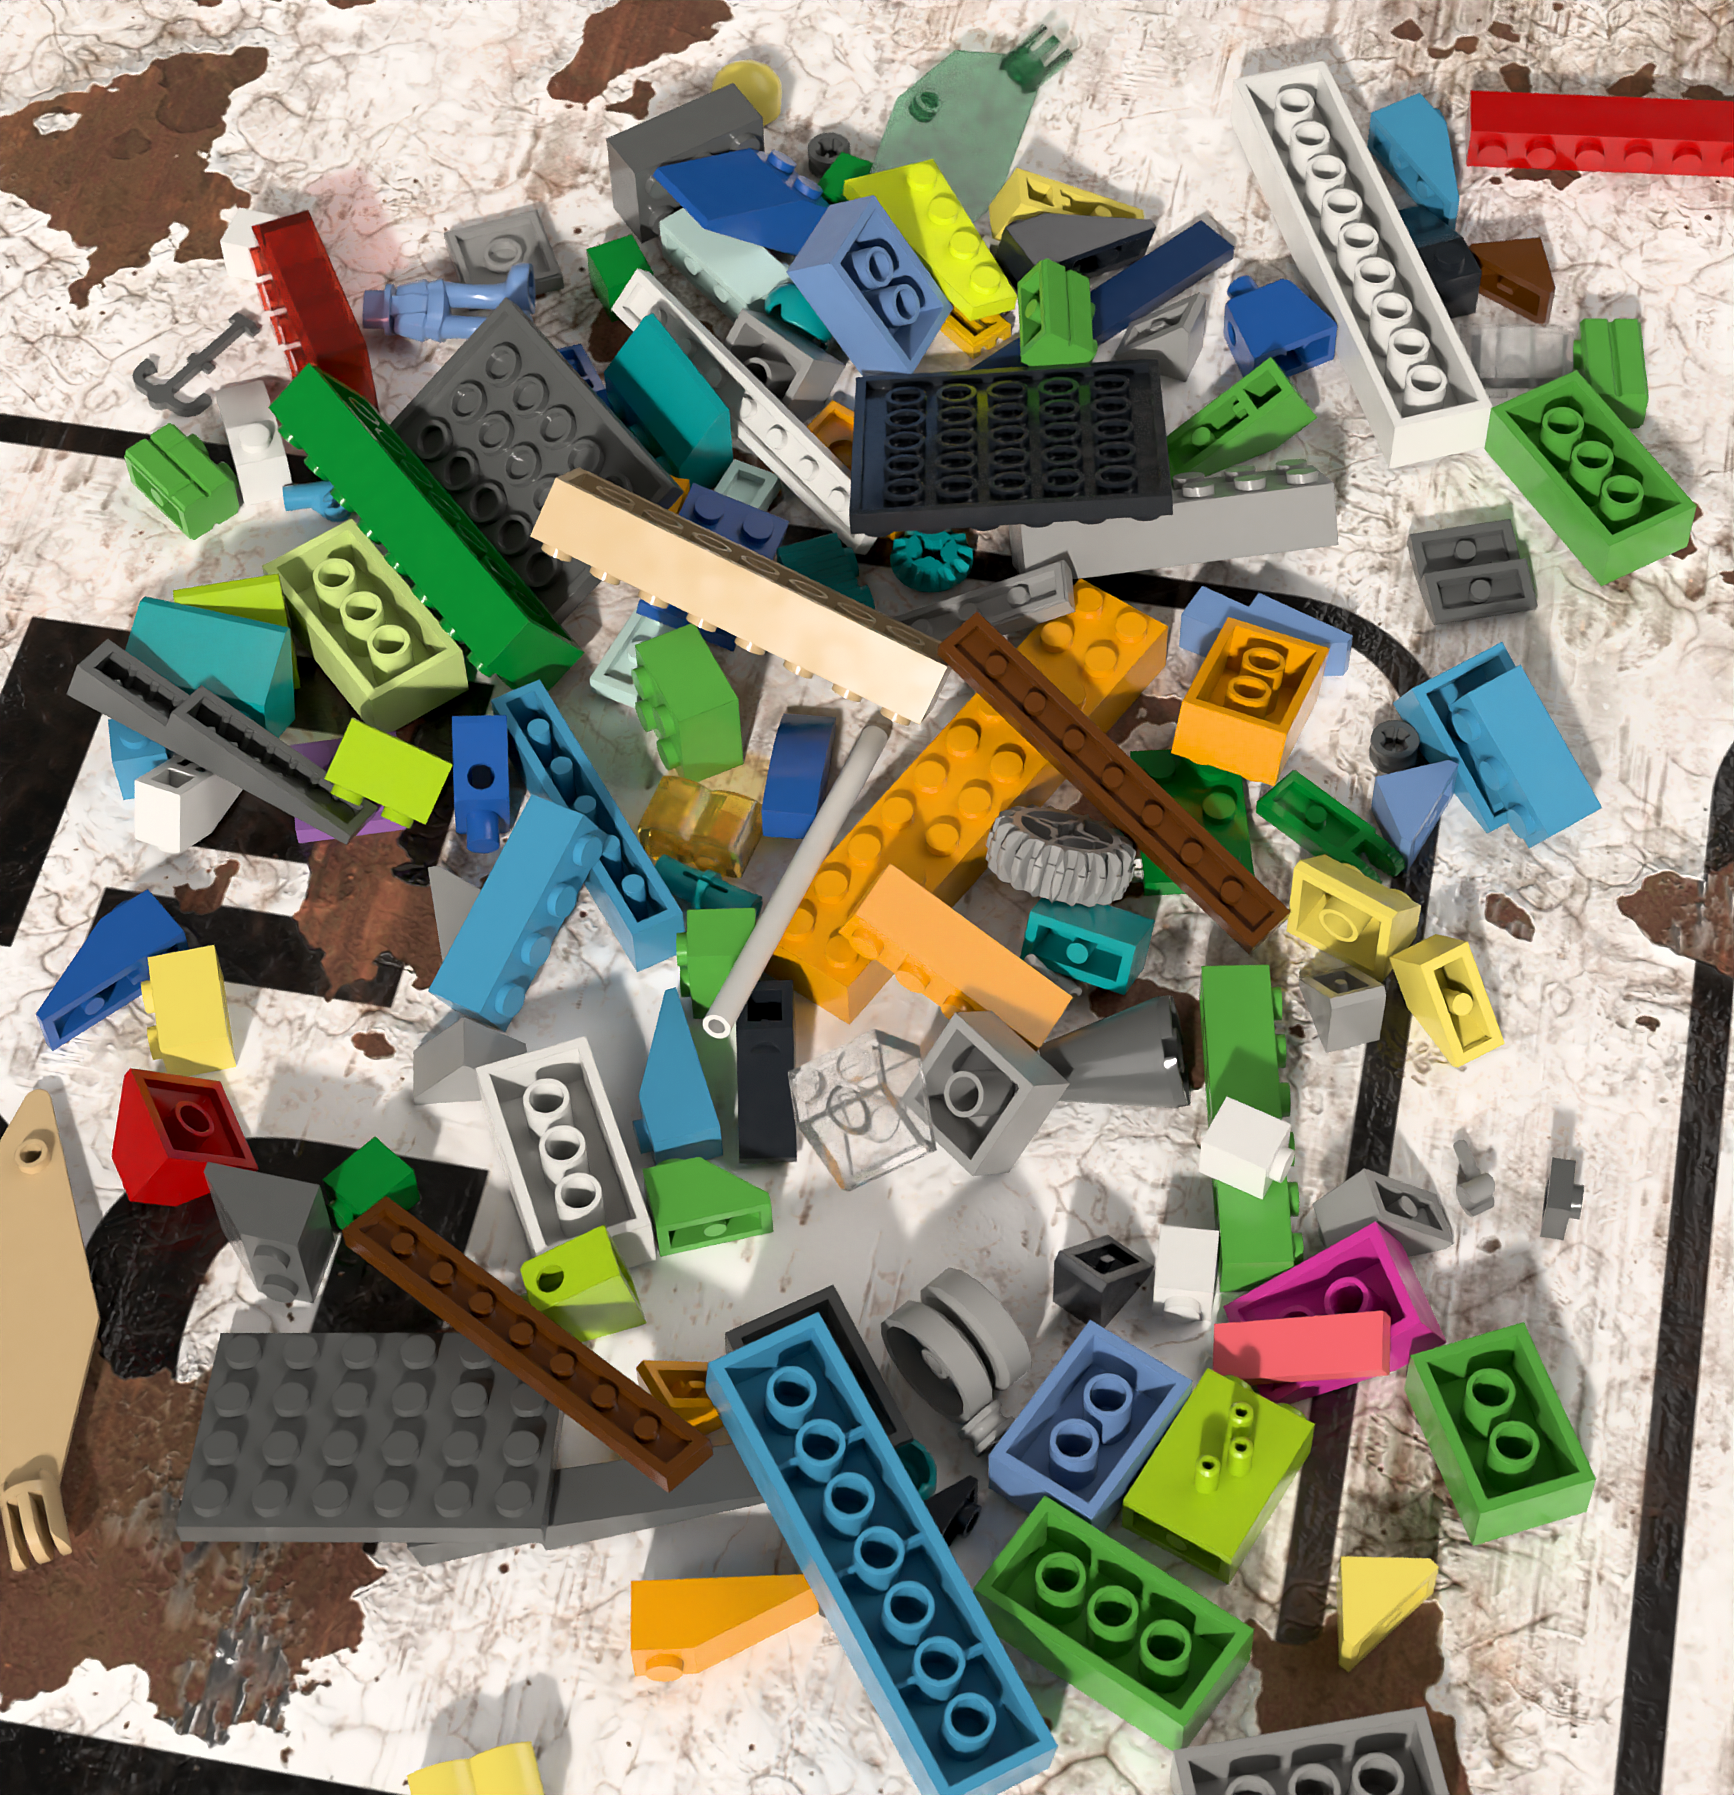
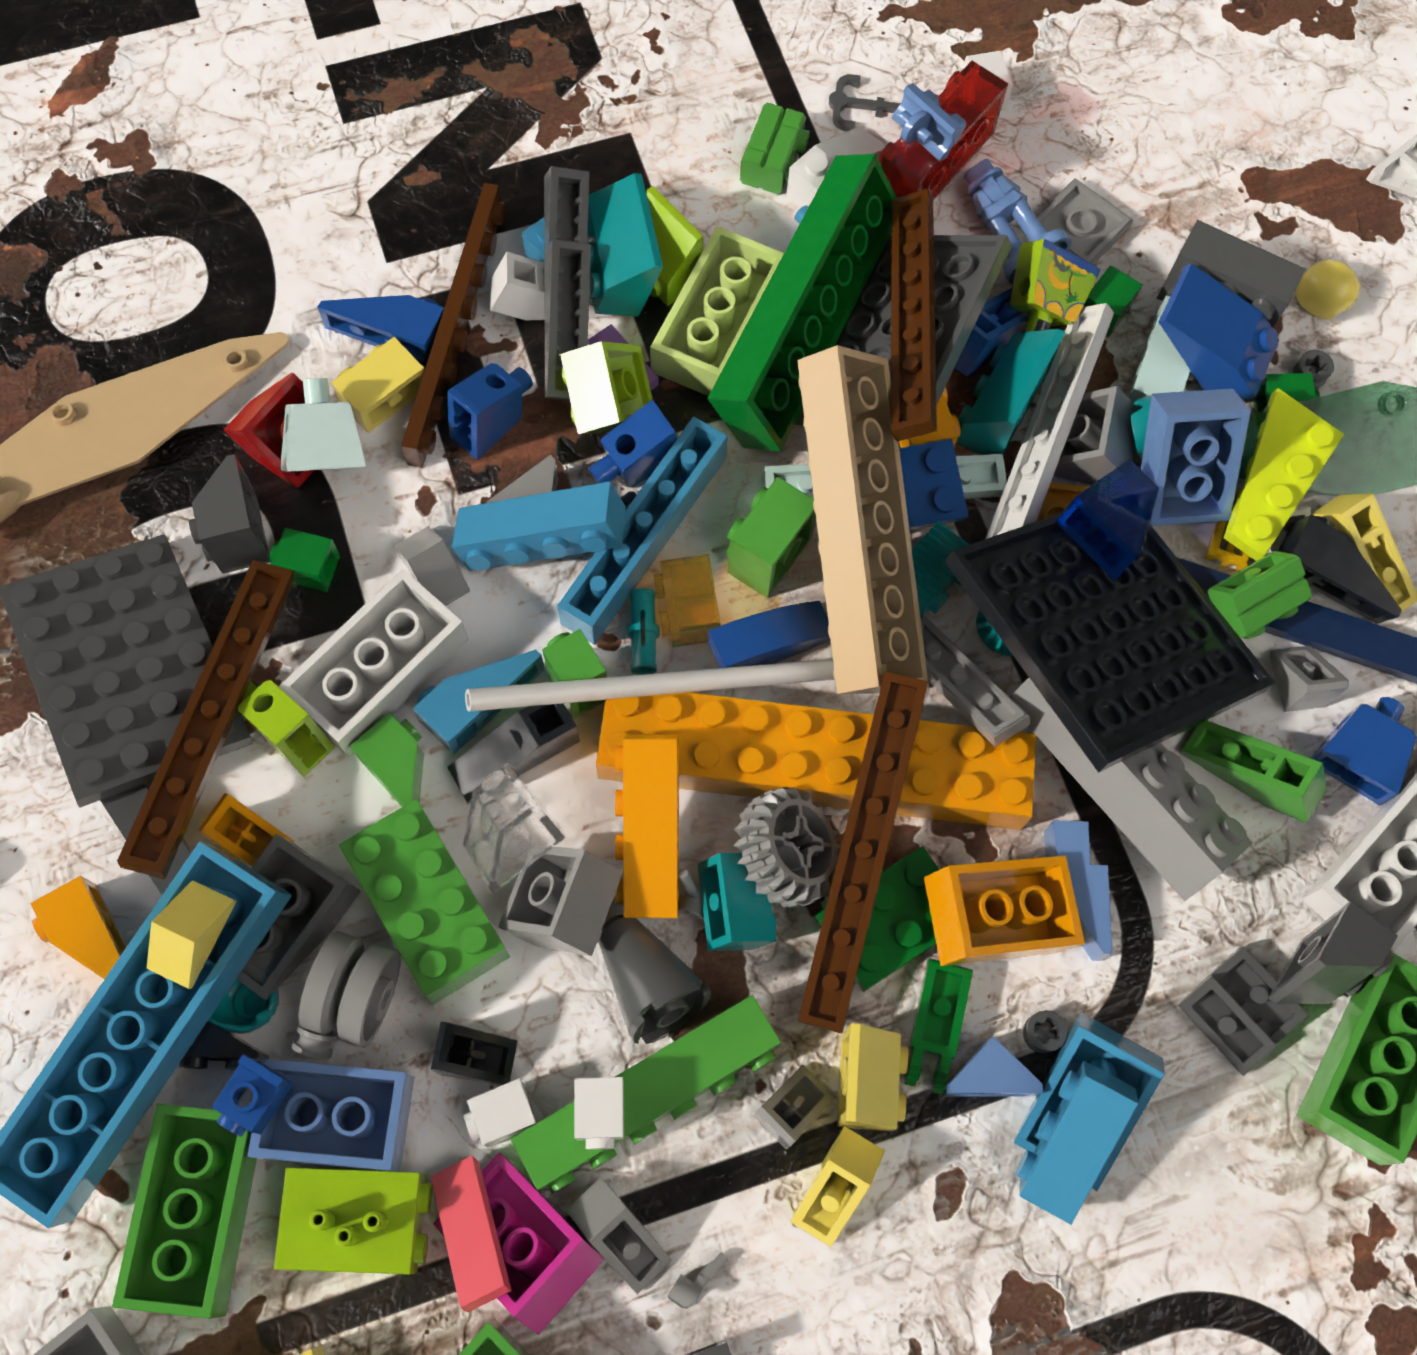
camera: 55 degrees right, 15 degrees up
none -> light yellow slope [147,880,237,989]
none -> blue brick [211,1054,294,1137]
none -> light aqua torso [281,378,366,472]
none -> bright green brick [338,798,511,1005]
none -> reddish brown plate [401,183,506,468]
none -> blue torso [448,363,533,460]
none -> reddish brown plate [891,188,937,442]
none -> medium blue hips [892,83,966,161]
none -> lime torso [1010,239,1101,332]
none -> clear blue slope [1055,459,1159,581]
none -> dark grey slope [1268,900,1398,1004]

